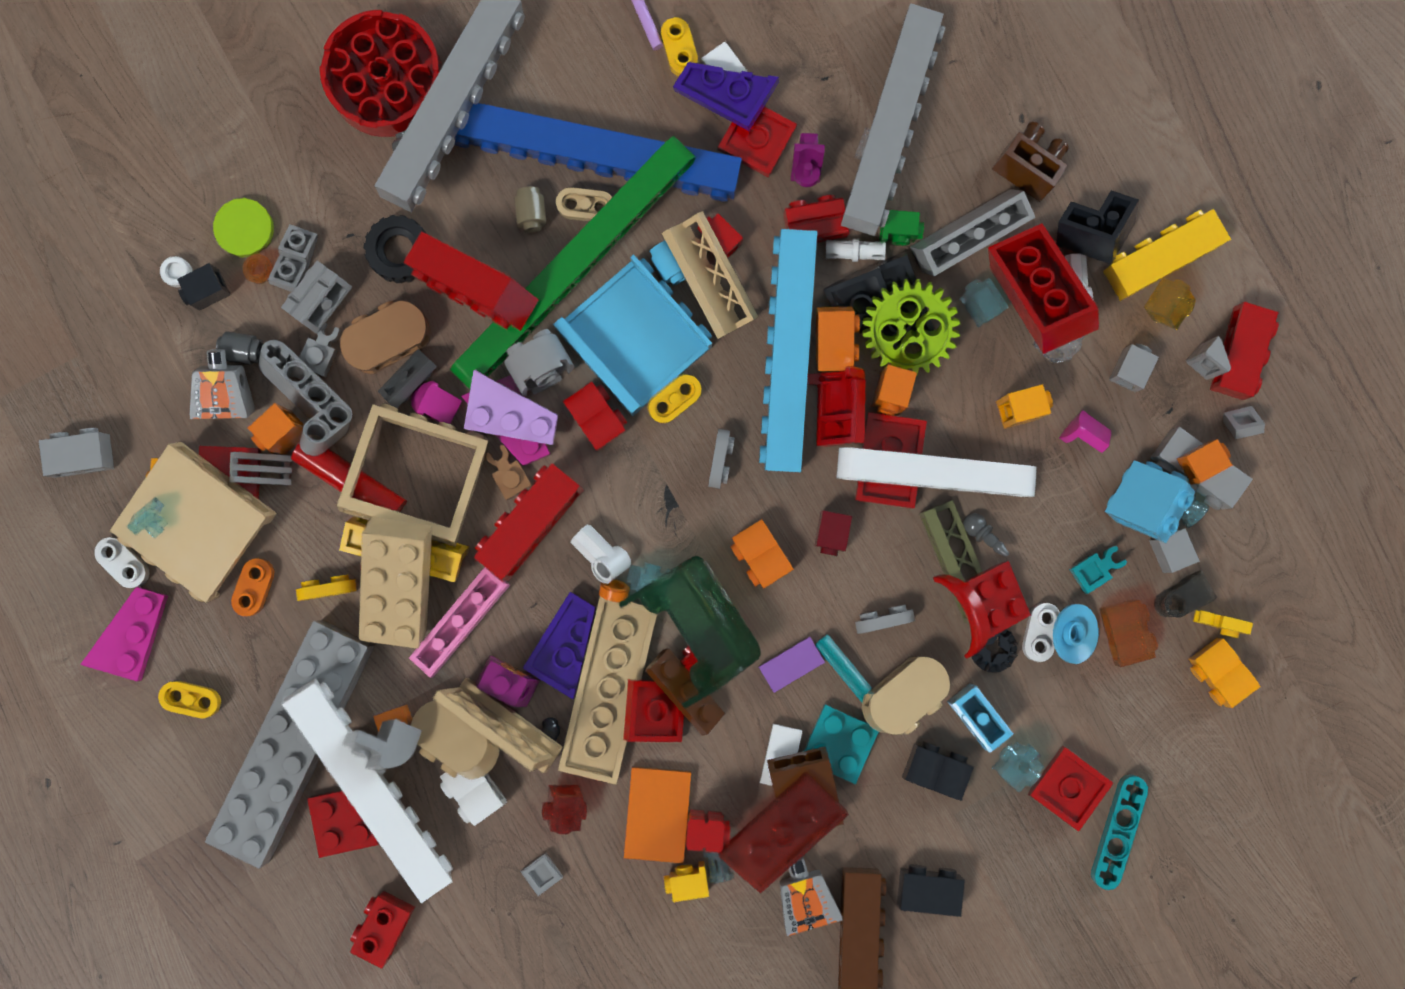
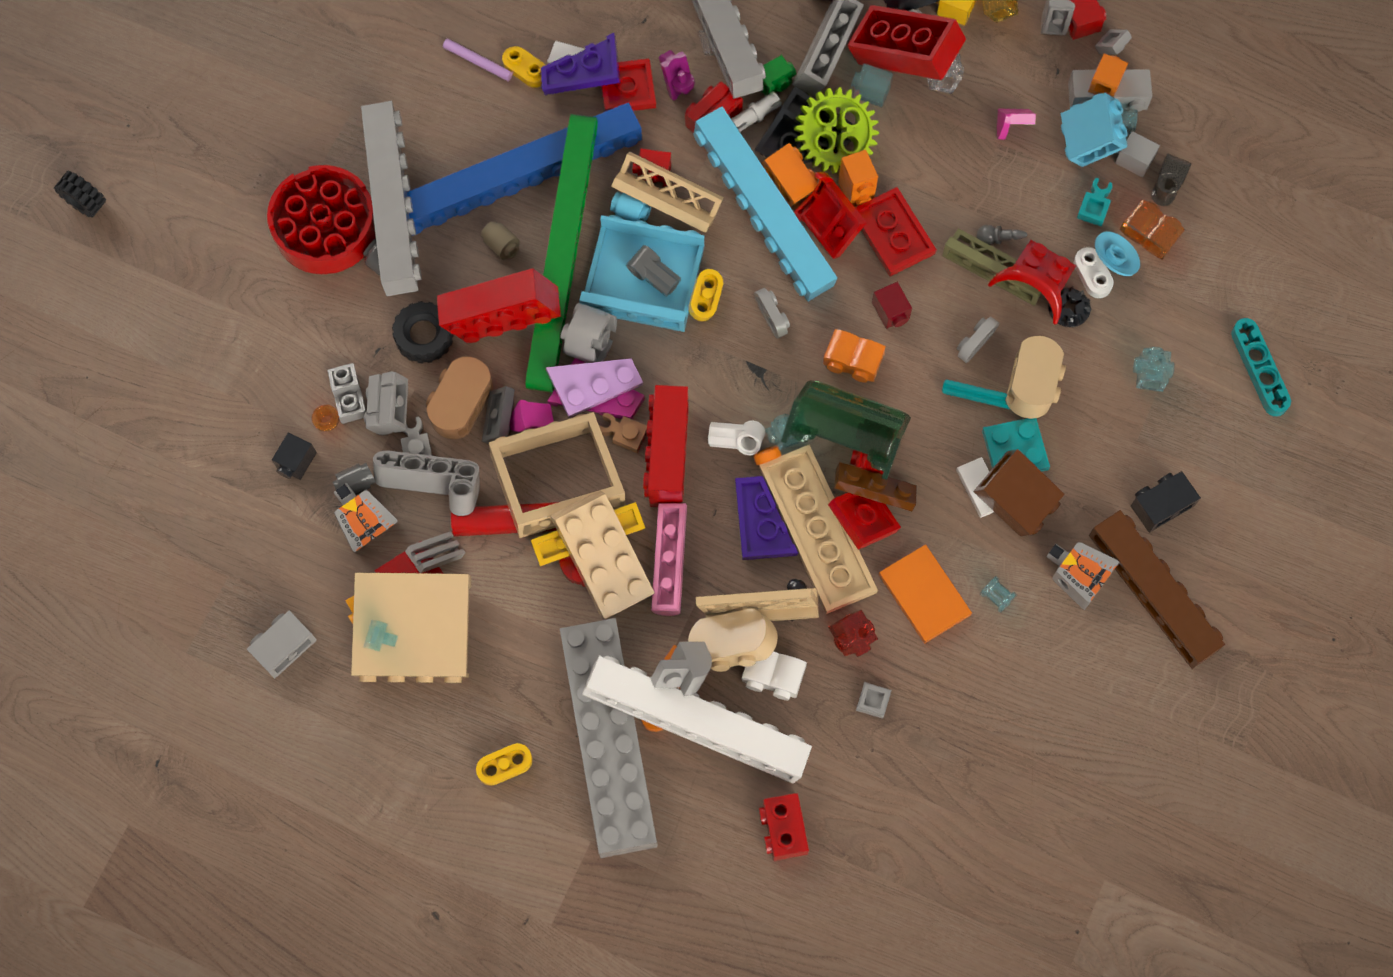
camera: 30 degrees left, 15 degrees down
dark pink wing [80,587,168,682] -> none
white plate [94,537,149,588] -> none
white tile [160,256,192,287] -> none
lime tile [213,198,274,258] -> none
orange plate [231,558,275,616] -> none
orange brick [248,403,304,455] -> none
yellow plate [295,574,357,601] -> none
red plate [307,790,379,858] -> none
magenta torso [476,655,540,707] -> none
tan plate [556,187,612,221] -> none
red brick [563,382,627,452] -> none
yellow brick [664,861,709,902] -> none
red brick [686,809,730,853] -> none
clear red tile [718,772,848,894] -> none
medium lavender tile [758,636,825,693] -> none
white beam [837,447,1037,497] -> none
black brick [902,741,974,801] -> none
medium azure brick [947,683,1013,752] -> none
light orange brick [996,384,1053,429] -> none
red plate [1028,746,1114,832] -> none
light grey brick [1109,343,1159,393] -> none
light orange brick [1189,638,1261,708] -> none
yellow plate [1193,610,1253,639] -> none
none -> dark grey piece [626,245,681,297]

